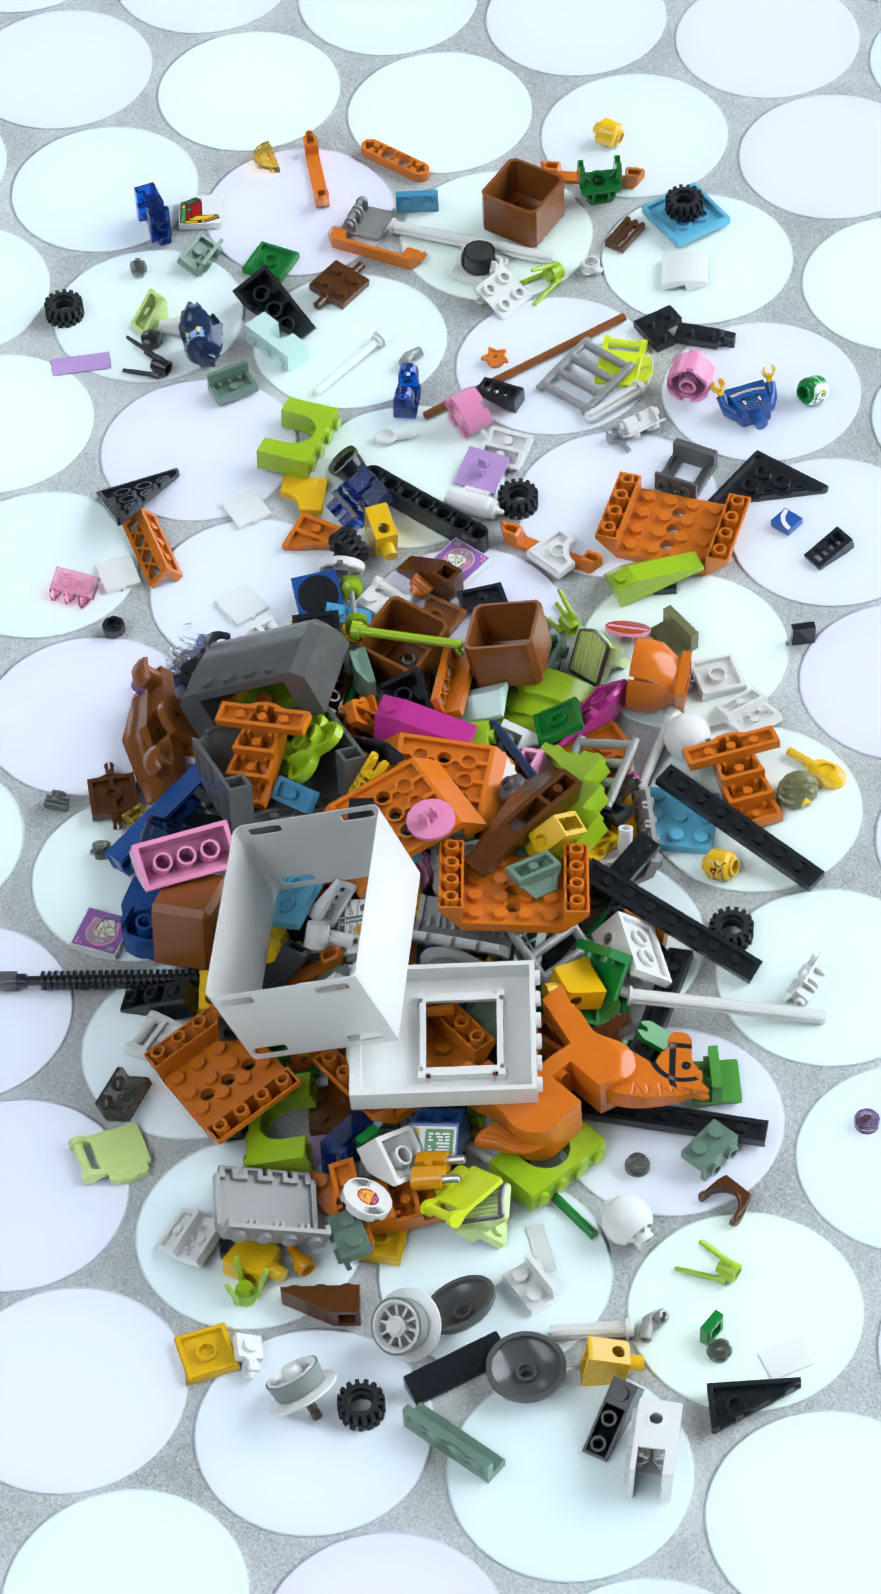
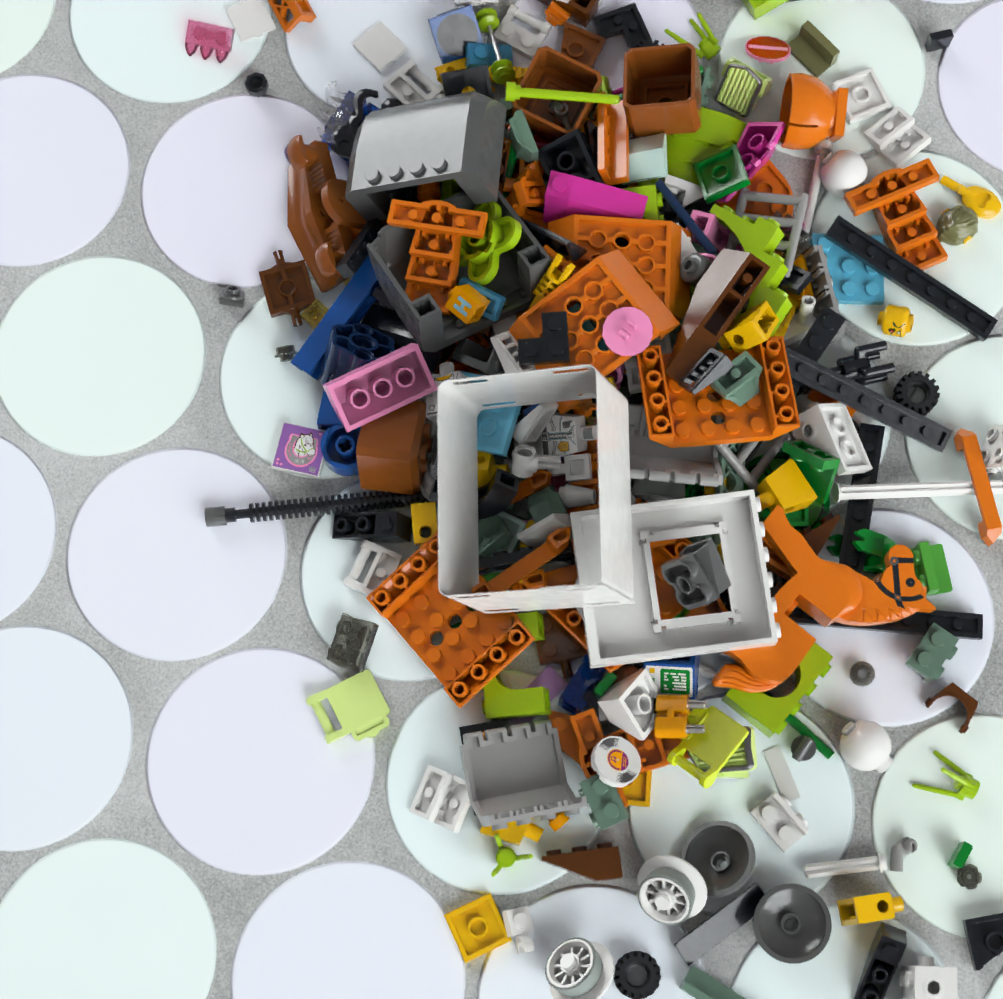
camera: 10 degrees left, 25 degrees up
none -> black piece [335,218,384,279]
none -> light orange brick [445,284,490,324]
none -> dark grey piece [661,538,731,610]
none -> slope [678,348,734,395]
none -> dark grey plate [791,735,816,762]
none -> black plant [829,340,895,386]
none -> orange piece [953,428,1002,546]

